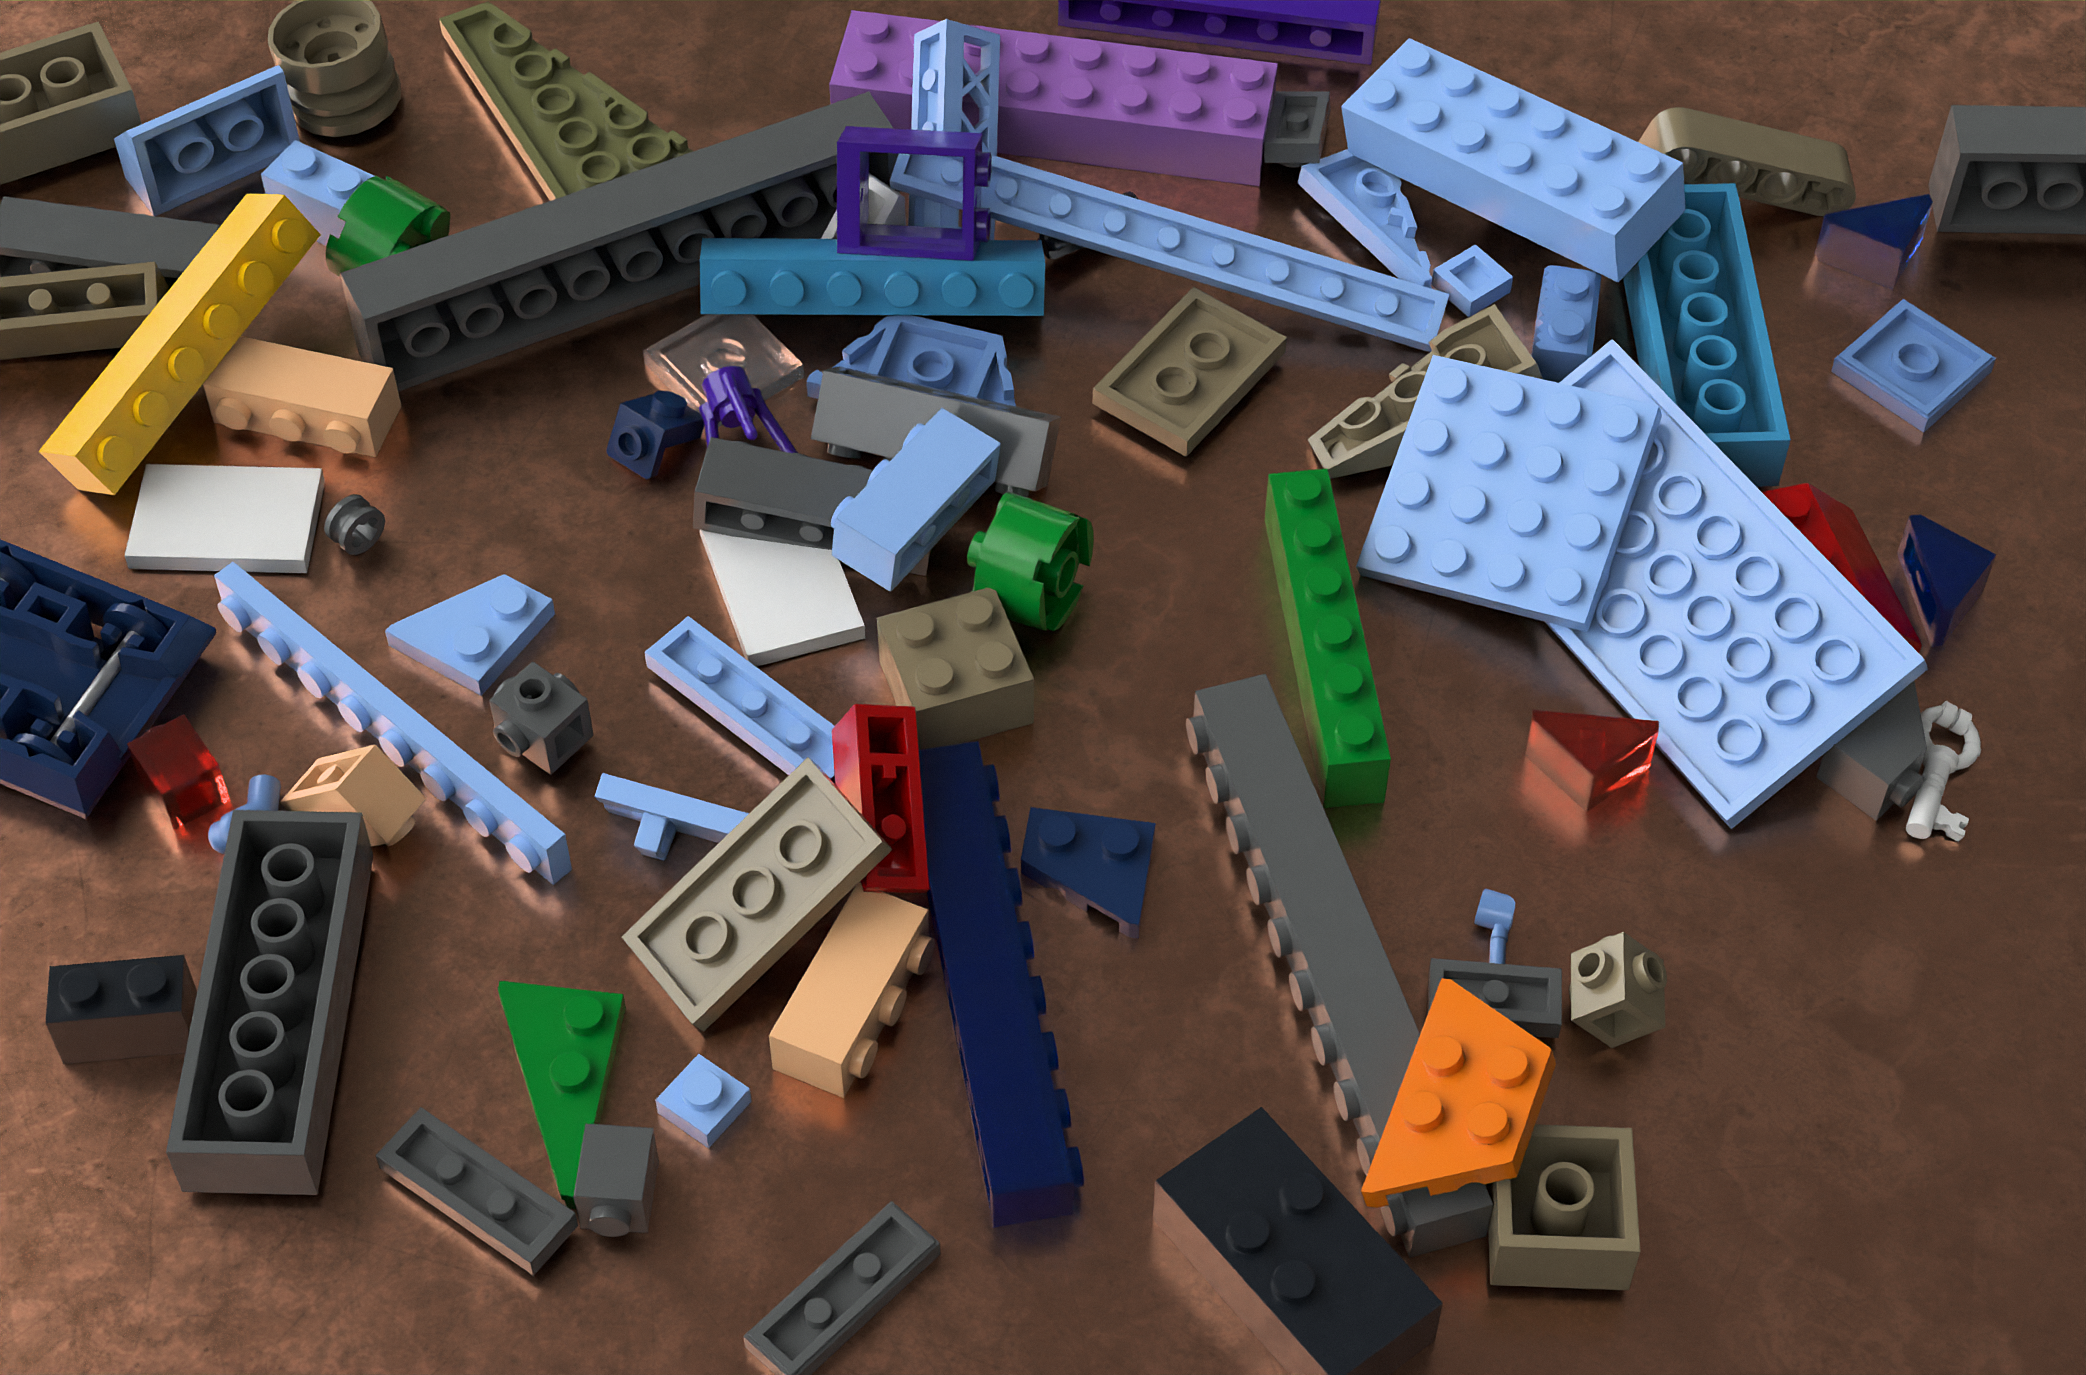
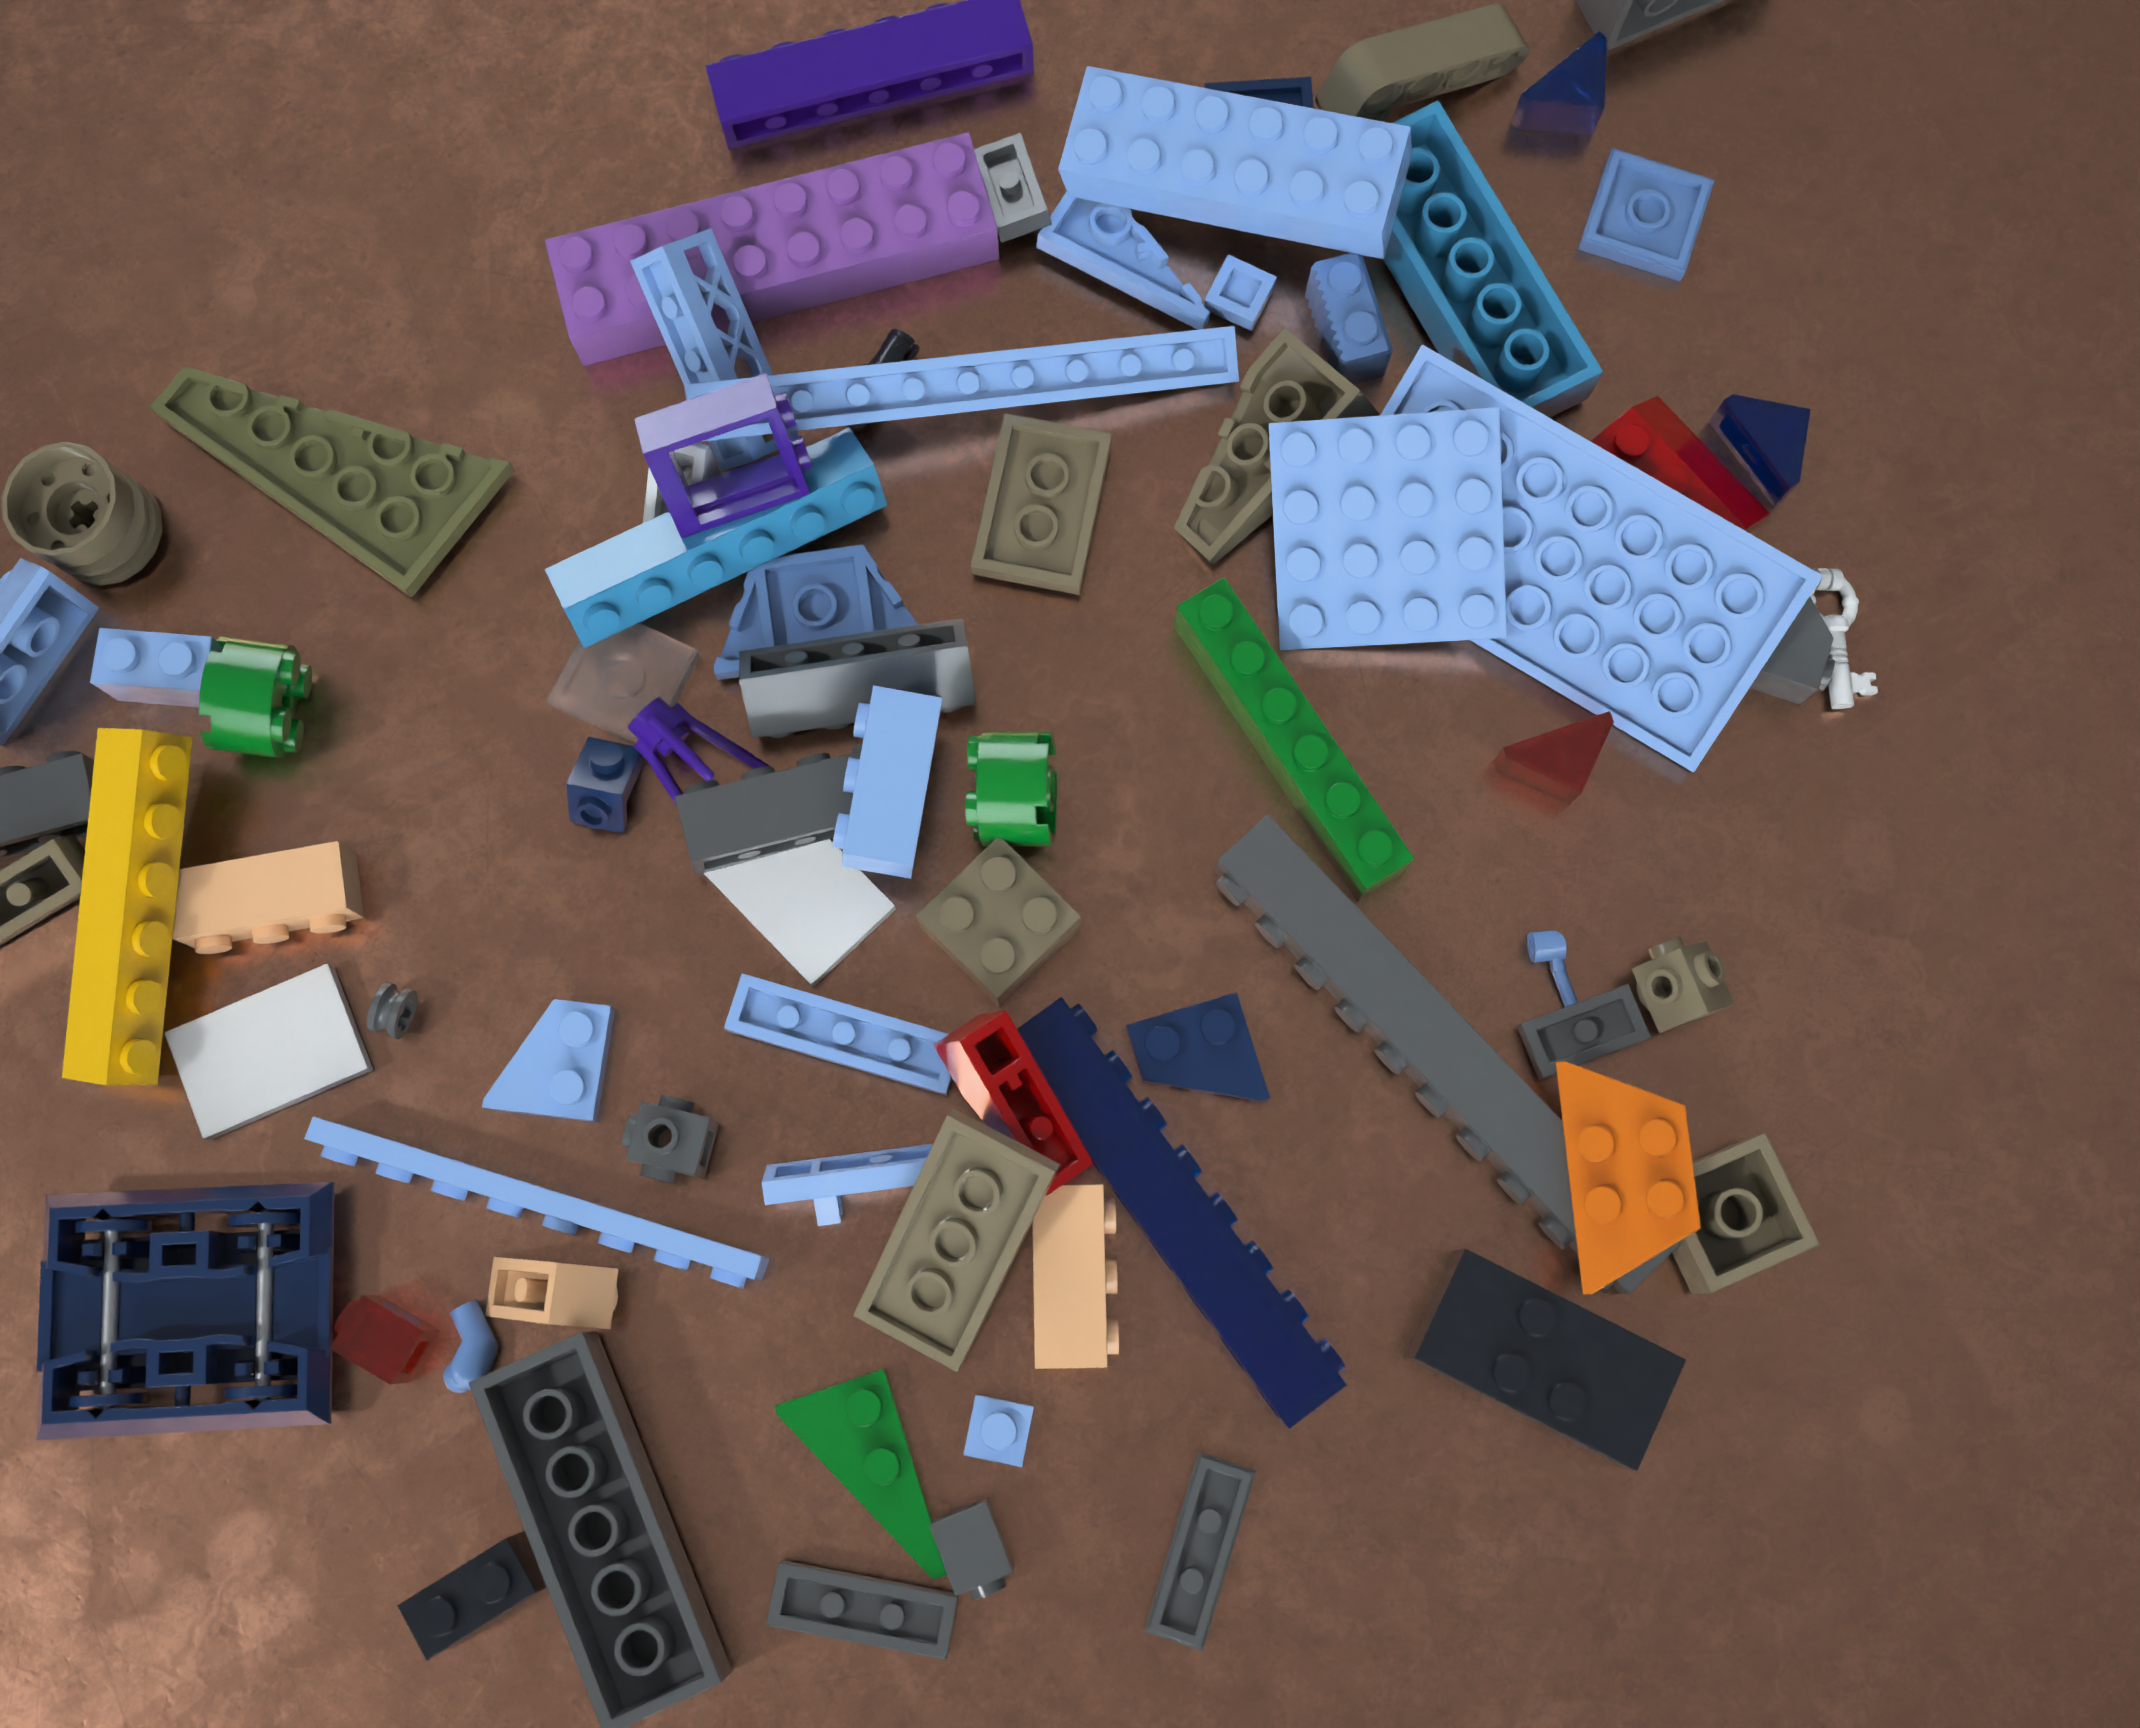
camera: 25 degrees left, 25 degrees up
dark grey brick [340,91,900,392] -> none

